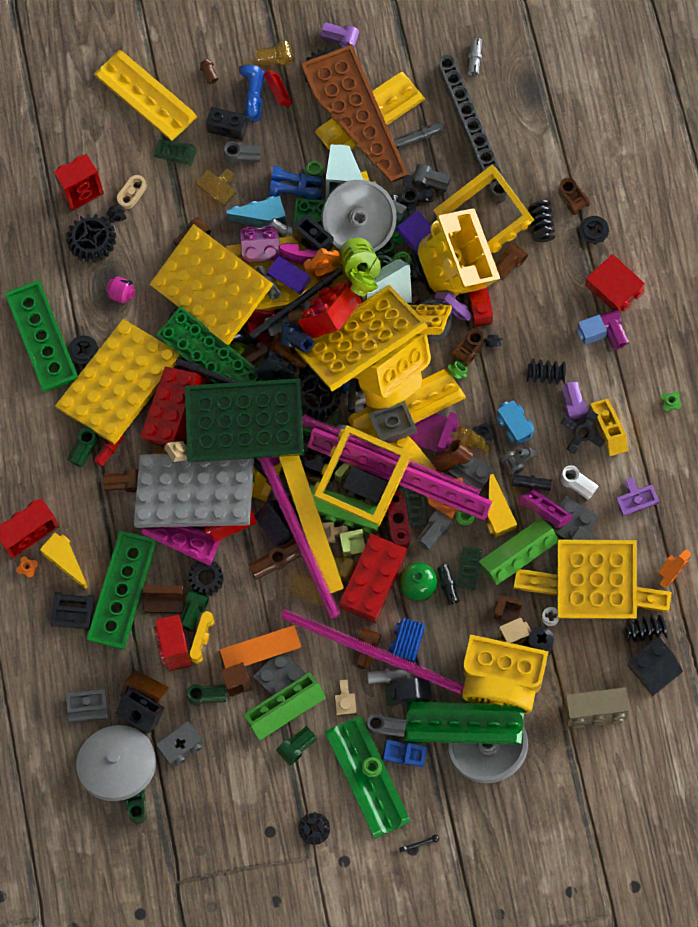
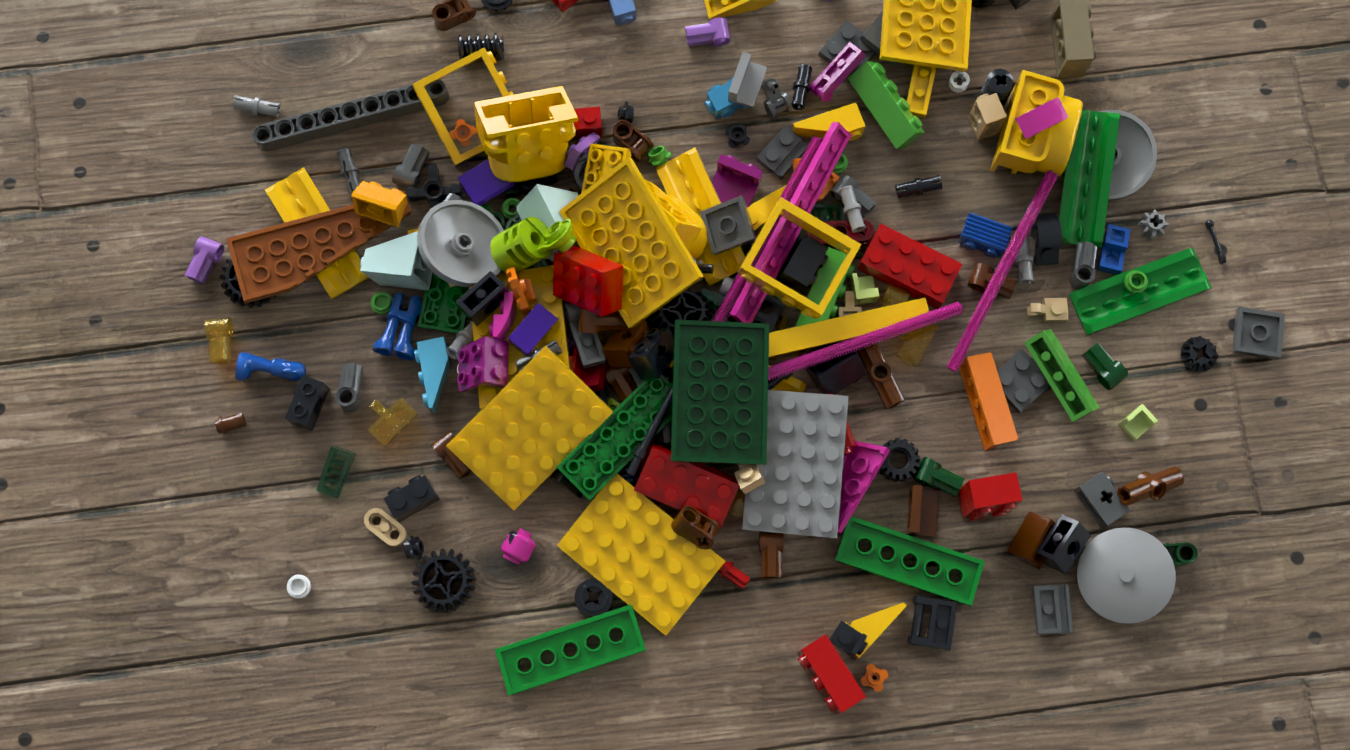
camera: 90 degrees left, 5 degrees up
red brick [54,154,104,211] -> none
dark green piece [67,428,98,468] -> none
yellow plate [94,50,197,142] -> none
dark green piece [187,684,226,706] -> none
yellow plate [190,611,214,664] -> none
reddish brown panel [221,662,252,697] -> none
black bar [249,268,343,340] -> none
red tile [264,71,293,107] -> none
dark blue piece [280,322,314,352] -> none
green cylinder [399,562,438,602] -> none
reddish brown piece [433,439,473,473] -> none
clear yellow piece [455,427,490,453] -> none
clear green slope [456,546,482,590] -> none
reddish brown panel [494,595,522,623] -> none
reddish brown piece [495,243,528,281] -> none
black piece [526,358,566,385] -> none
black pin [560,410,605,454] -> none
white piece [560,466,598,500] -> none
none -> white plate [287,575,311,599]
none -> light orange slope [351,181,408,228]
none -> black brick [383,475,440,522]
none -> orange plate [450,119,476,146]
none -> reddish brown piece [671,506,720,550]
none -> light grey panel [728,52,767,108]
none -> black bracket [829,620,868,657]
none -> light grey pin [839,185,866,233]
none -> dark pink slope [1015,97,1069,139]
none -> reddish brown piece [1117,466,1184,506]
none -> yellowish green panel [1118,404,1158,441]
none -> light grey gear [1138,209,1169,239]
none -> dark grey plate [1232,307,1285,360]

